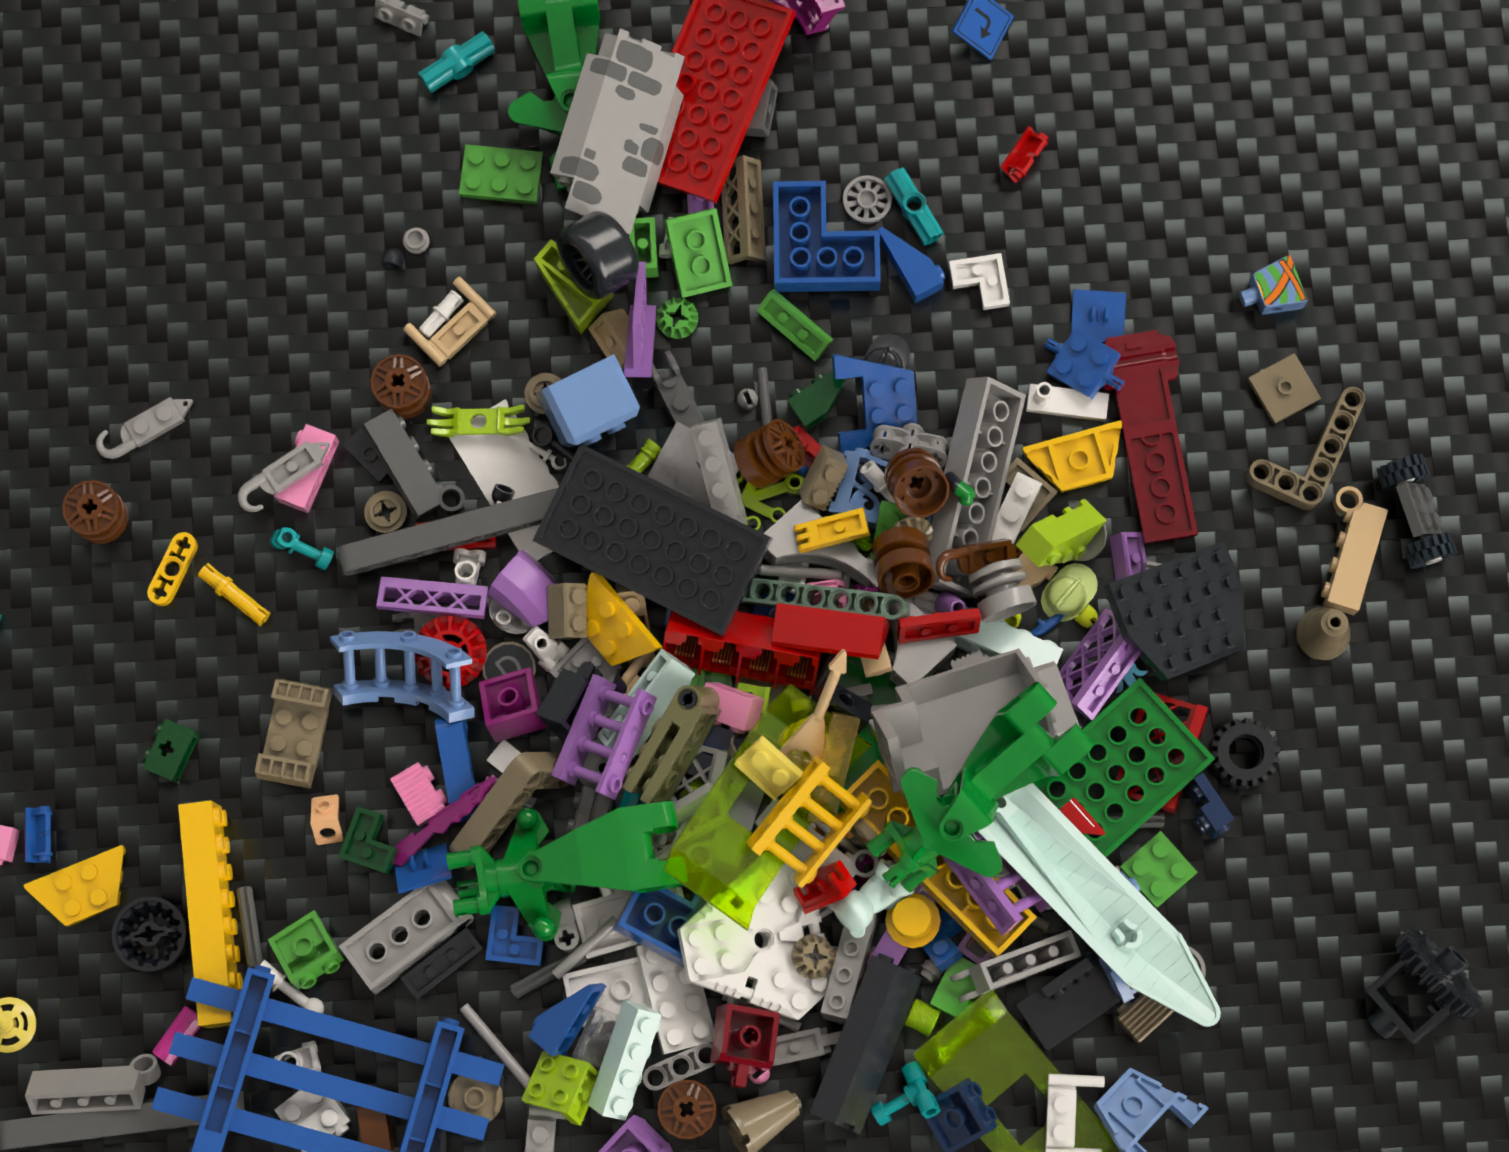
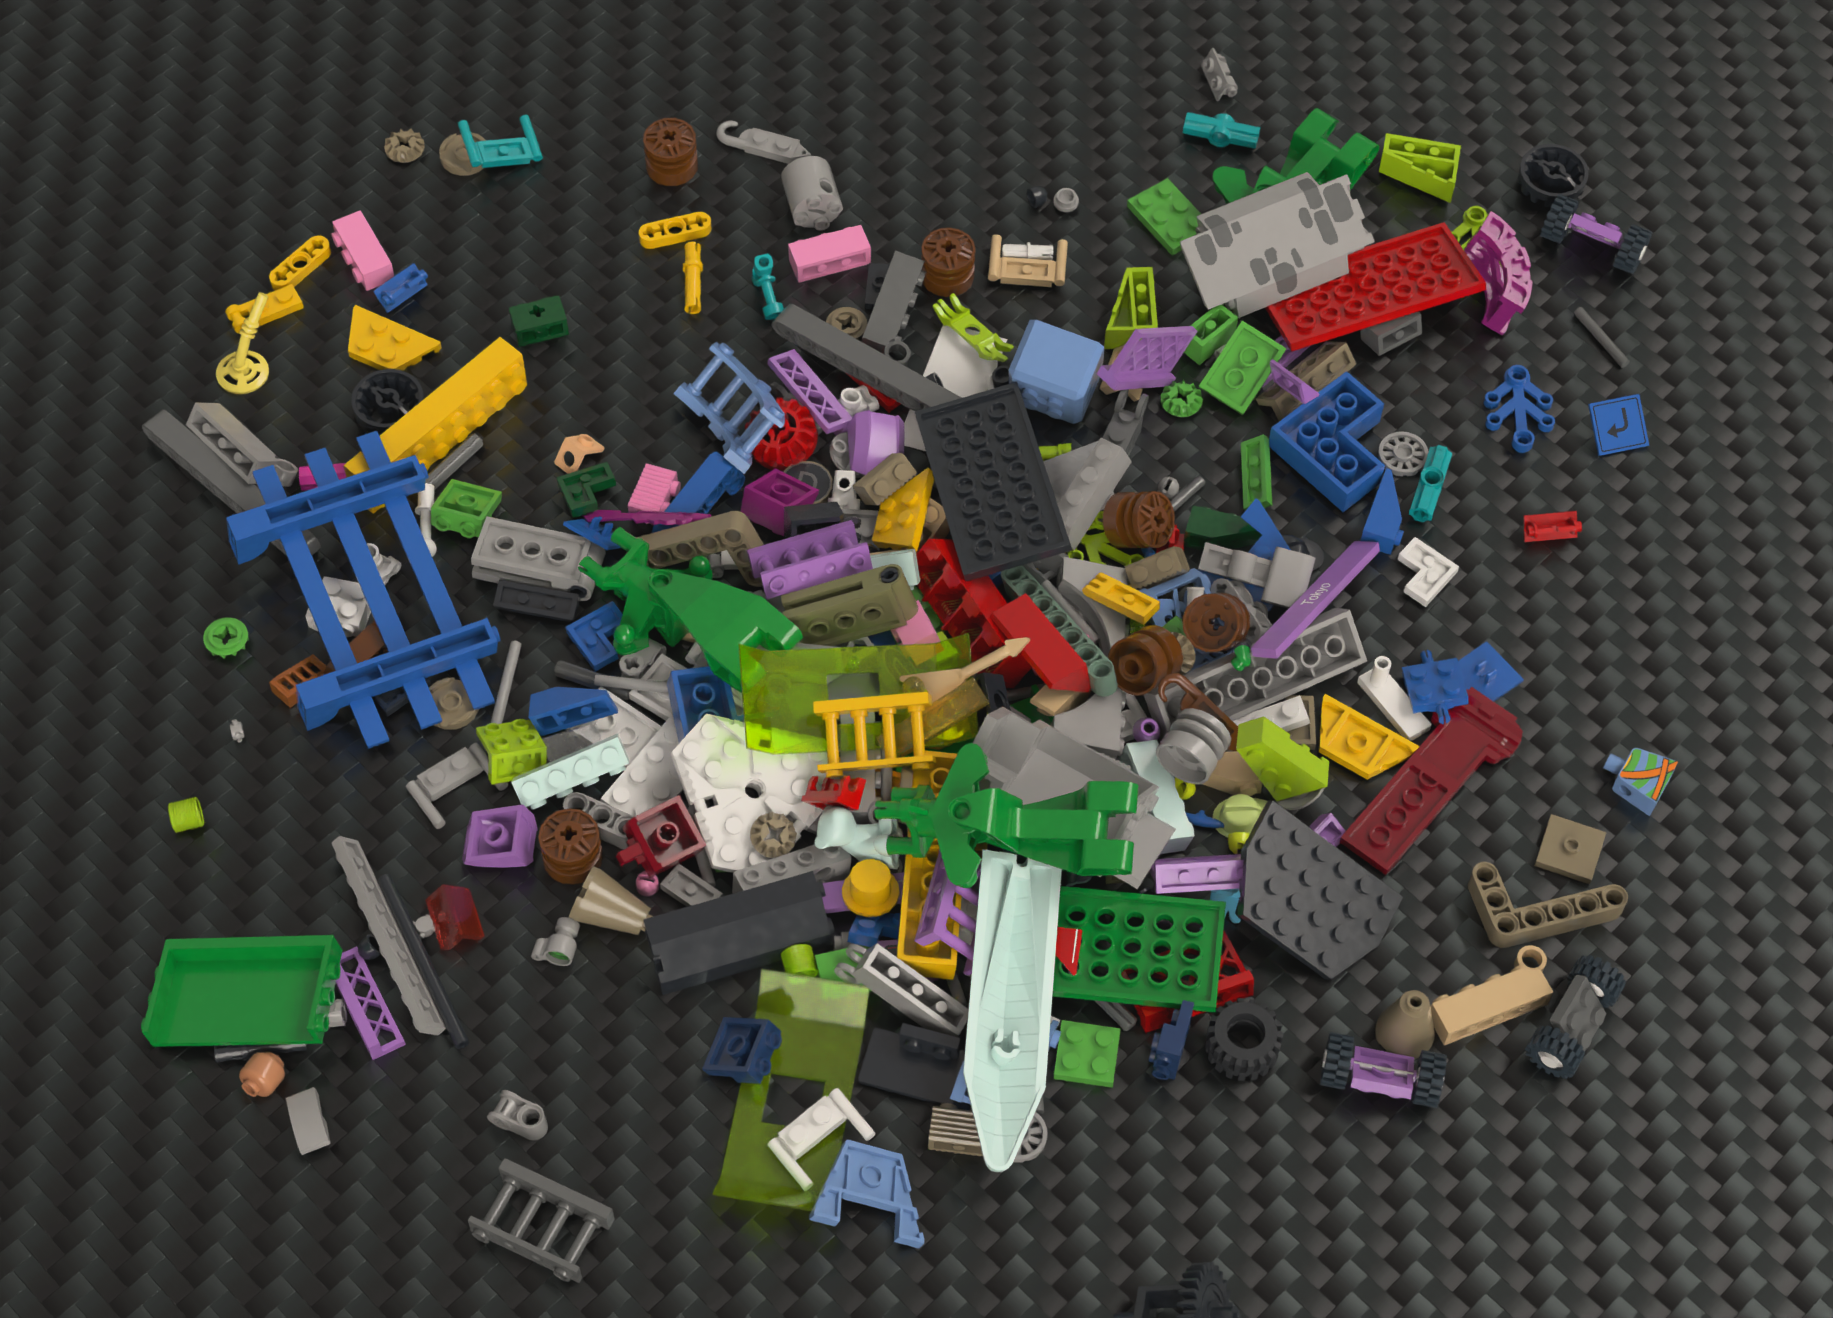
camera: 45 degrees right, 20 degrees down
light grey plate [238,441,330,512] -> none
dark tan plate [255,679,333,789] -> none
black wheel [556,211,639,300] -> none
light yellow plate [734,735,803,801] -> none
teal bar [870,1061,941,1126] -> none
red plate [897,608,981,644] -> none
none -> light grey cylinder [781,156,843,231]
none -> light grey plate [1198,543,1316,609]
none -> medium lavender tile [1251,541,1380,659]
none -> medium lavender slope [1270,359,1319,404]
none -> plate [1320,1032,1447,1108]
none -> blue plant [1484,365,1555,453]

